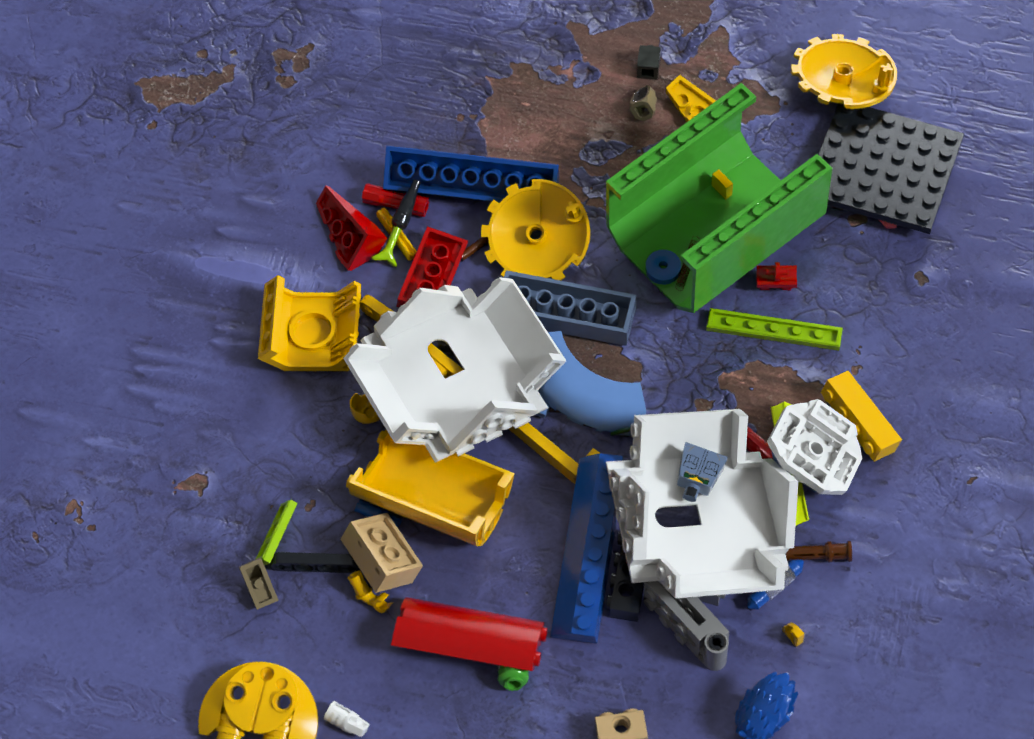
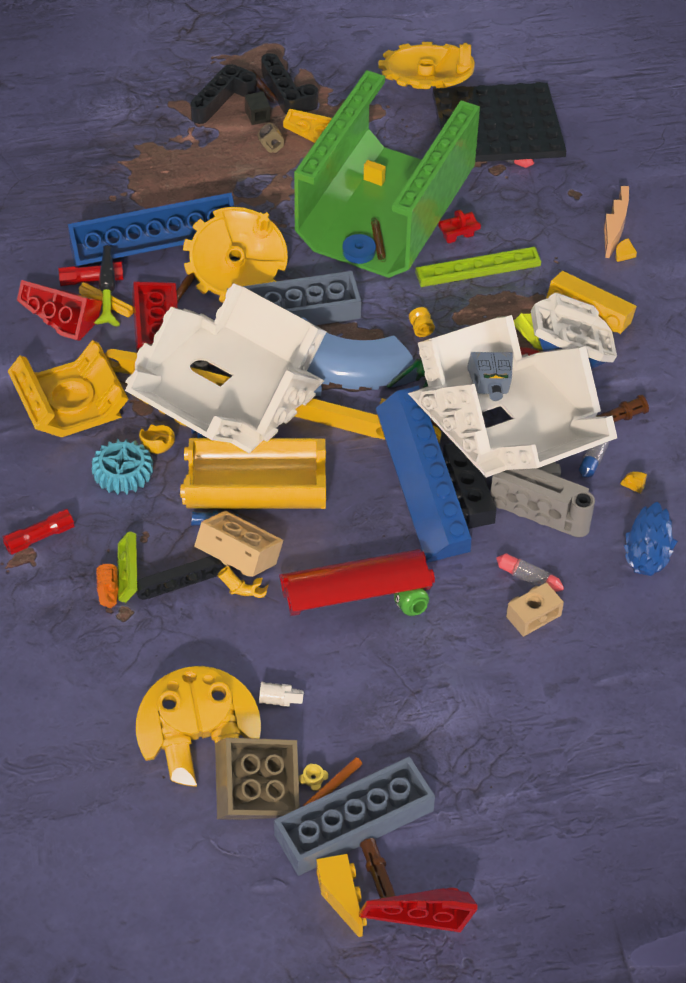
camera: 30 degrees left, 10 degrees down
dark tan slope [239,557,279,610] -> none
none -> red axle [2,509,75,555]
none -> medium azure gear [92,439,153,495]
none -> orange hinge [96,564,118,608]
none -> black beam [191,64,256,124]
none -> reddish brown piece [247,69,278,103]
none -> black beam [261,53,318,114]
none -> yellow wheel [409,307,435,337]
none -> piece [496,553,564,592]
none -> light nougat slope [604,186,629,258]
none -> yellow tile [615,239,637,262]

